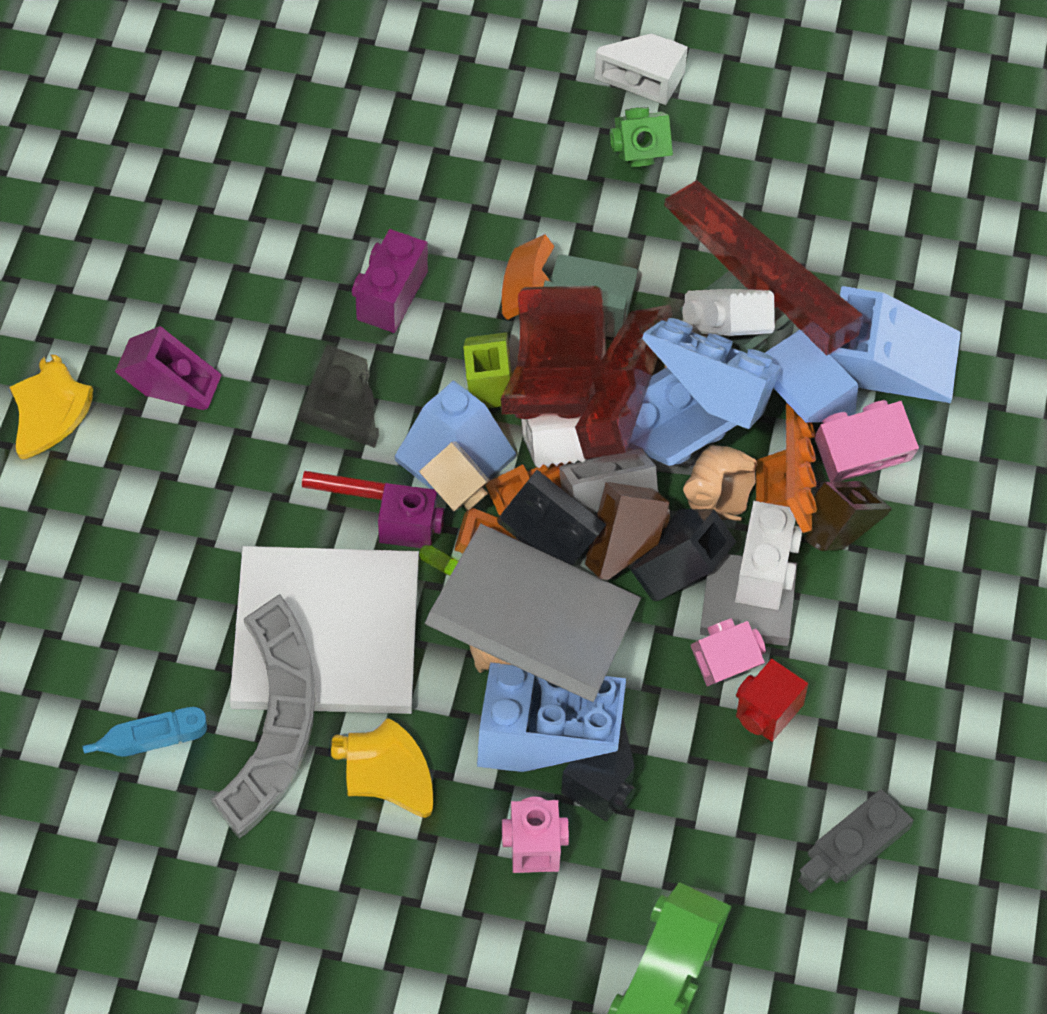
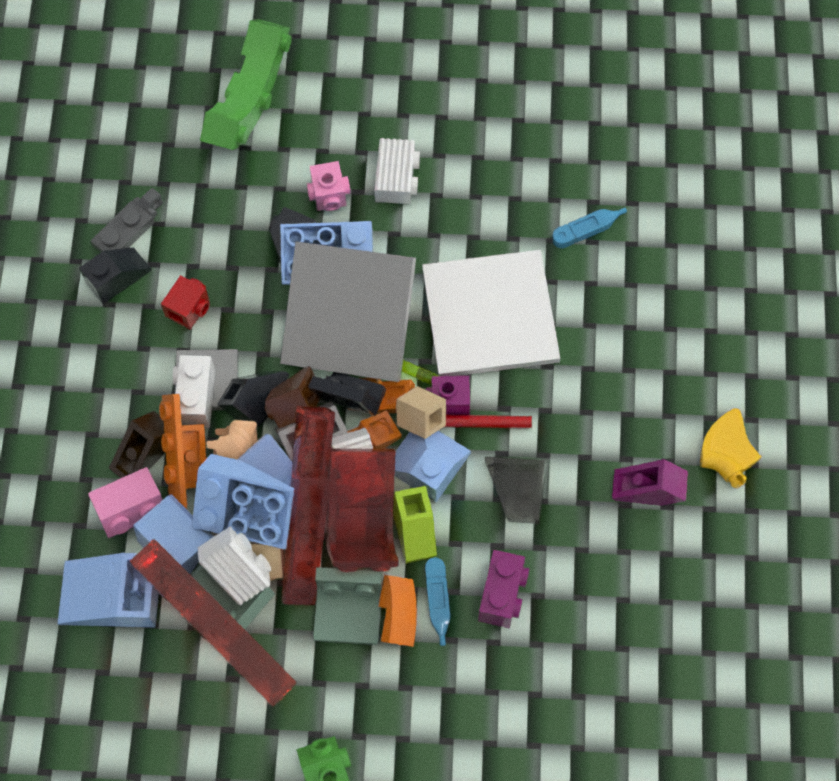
camera: 175 degrees right, 10 degrees up
light grey tile [211,594,315,839] -> none
yellow arm [331,719,433,818] -> none
bright pink brick [690,618,766,686] -> none
none -> black slope [79,247,152,304]
none -> white brick [375,138,420,204]
none -> dark azure piece [425,557,450,646]

